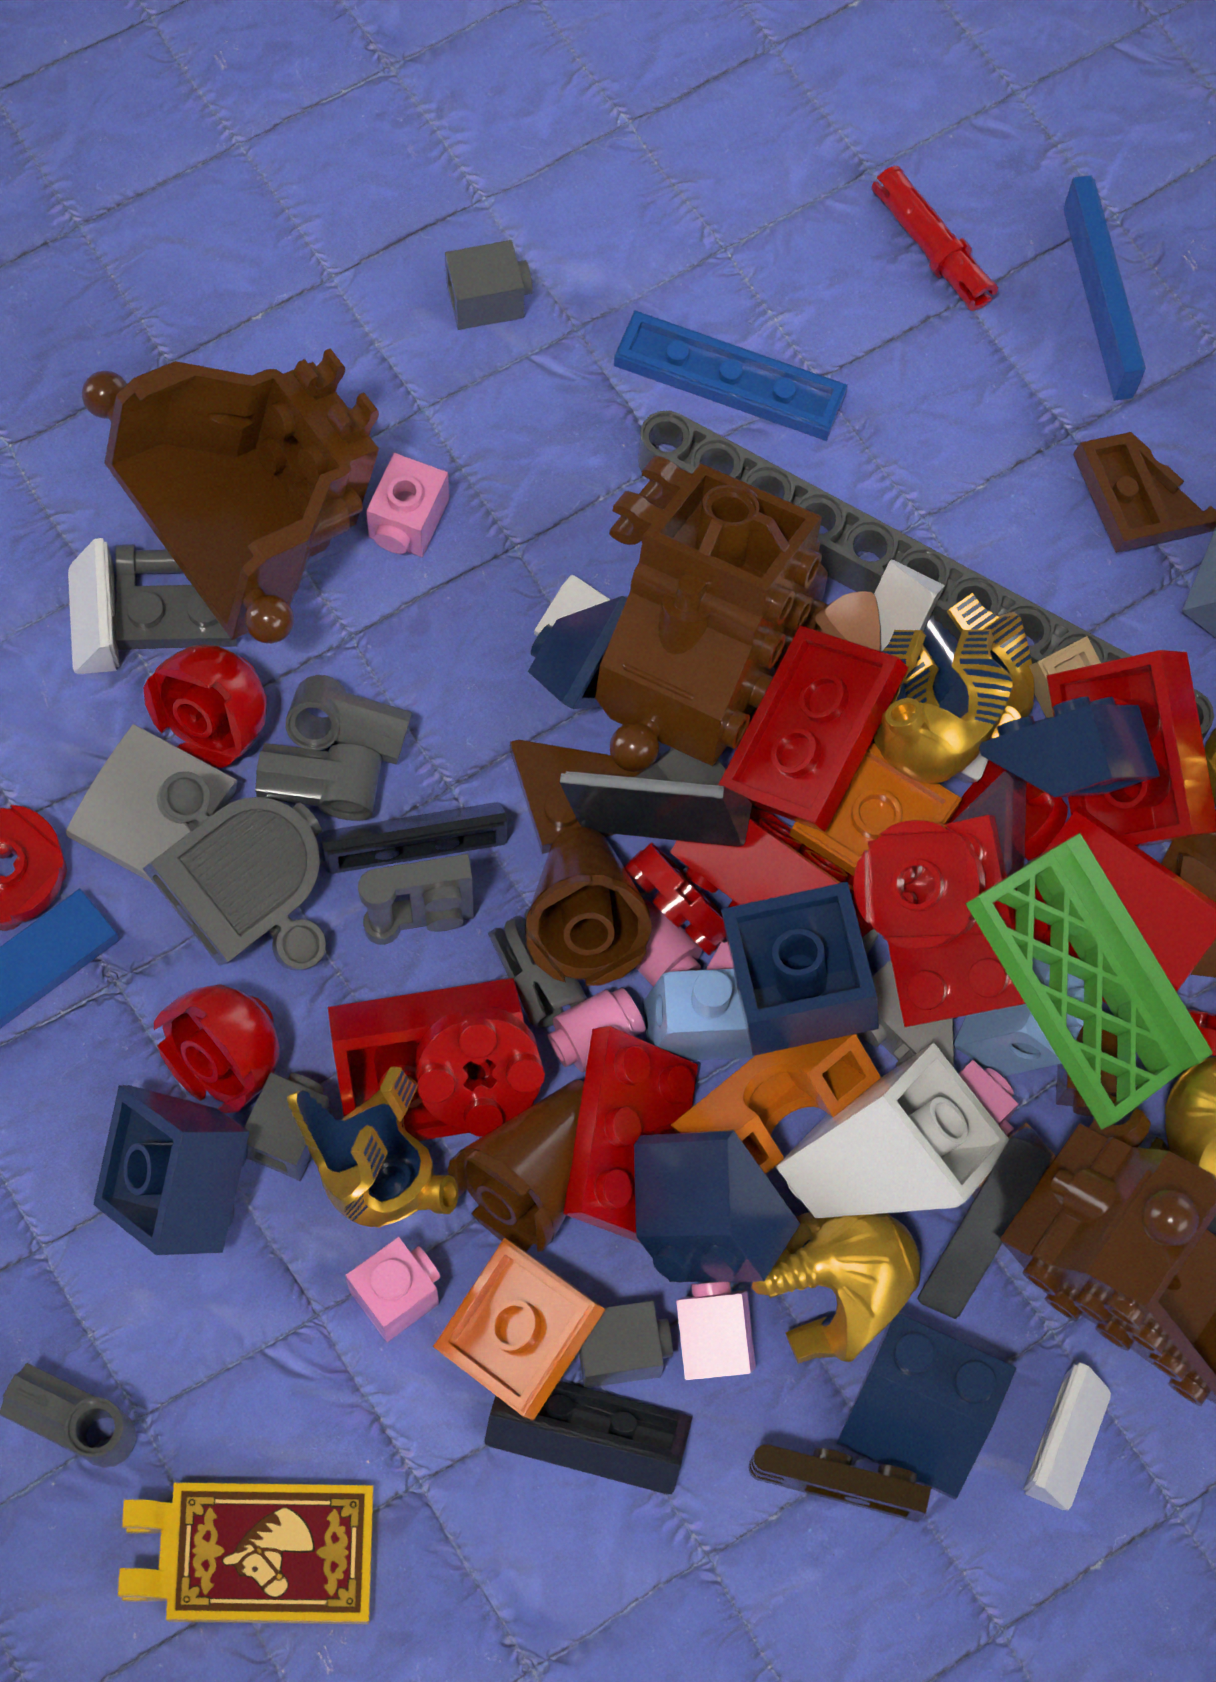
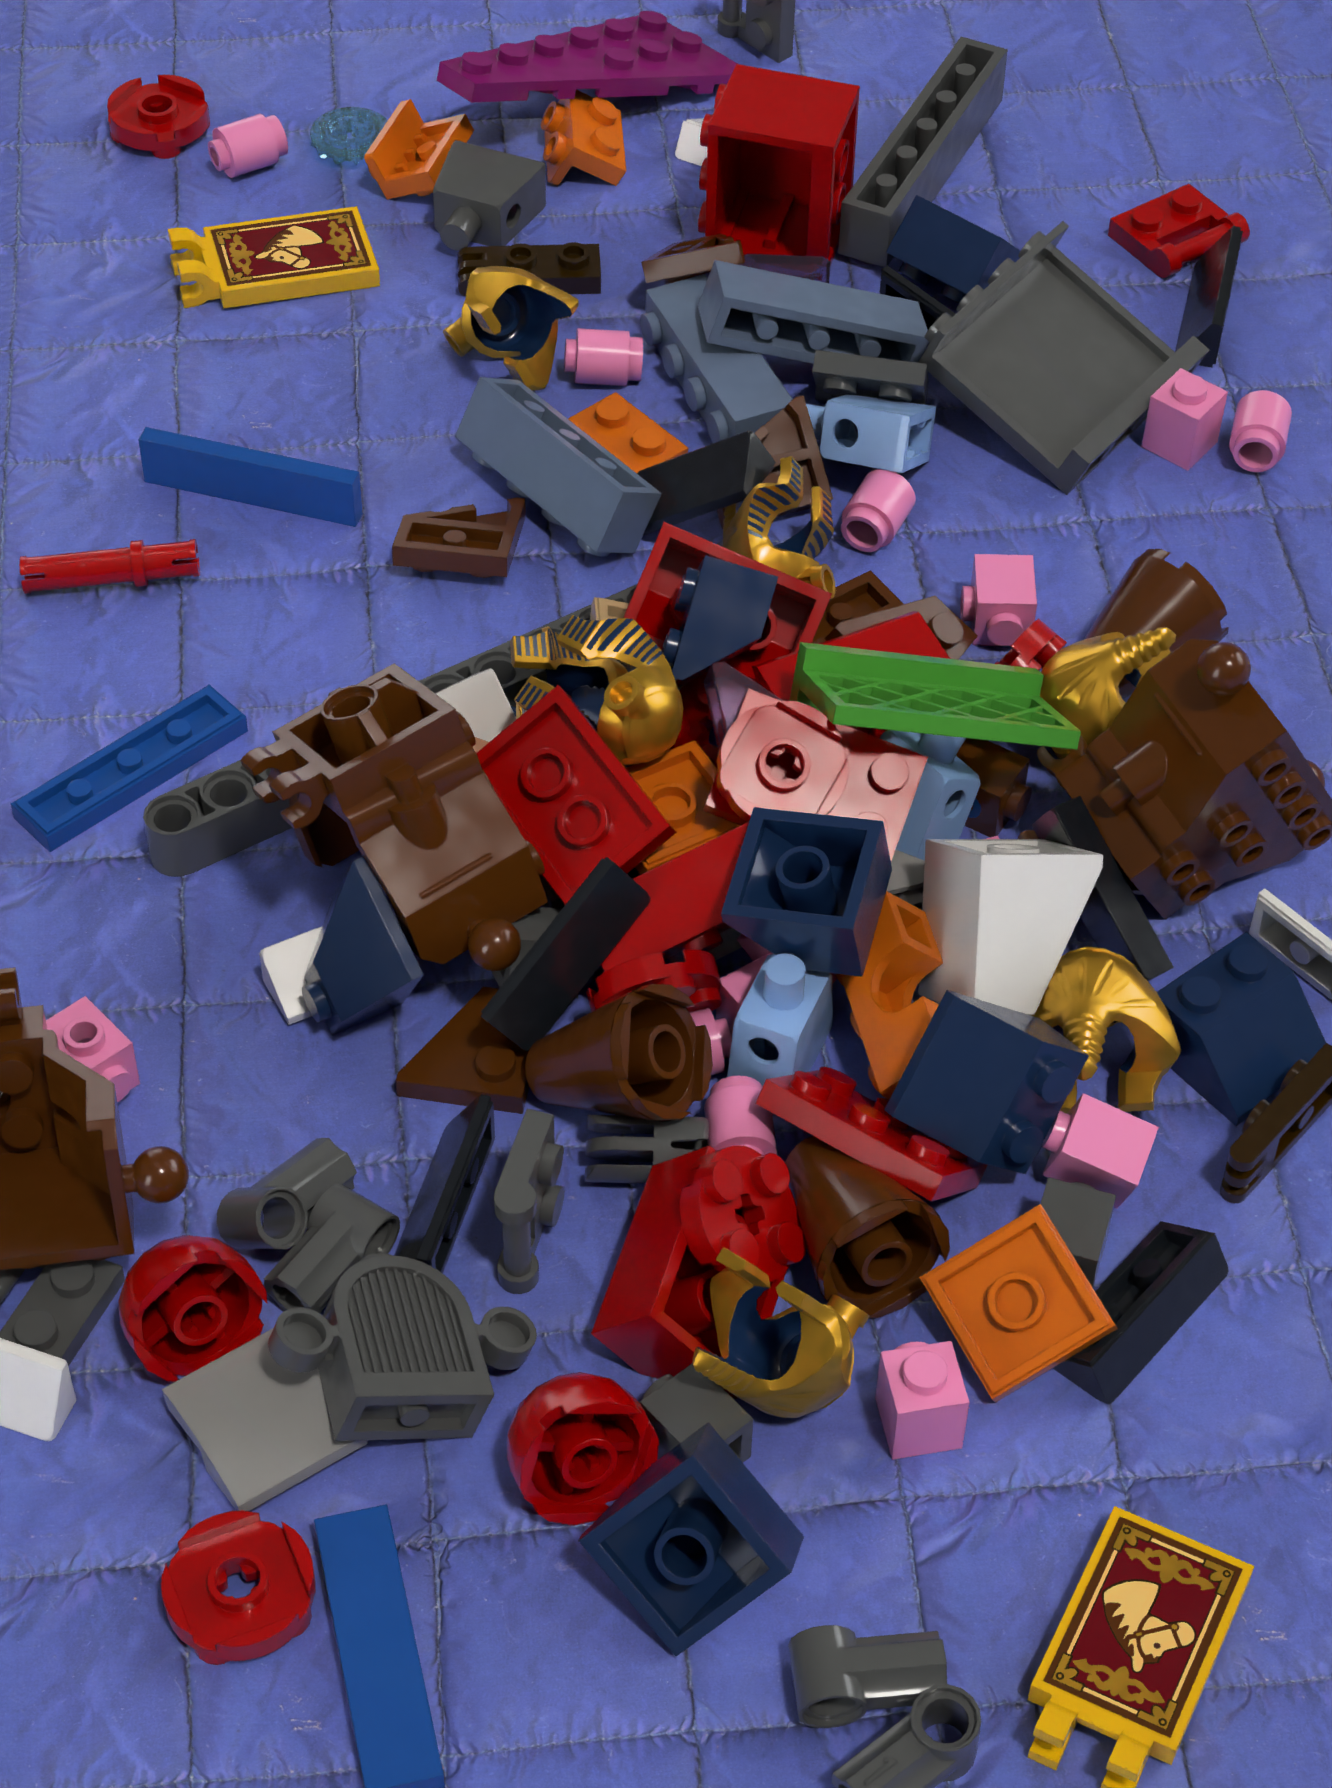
camera: 60 degrees left, 20 degrees down
none -> dark grey piece [788,1625,947,1728]

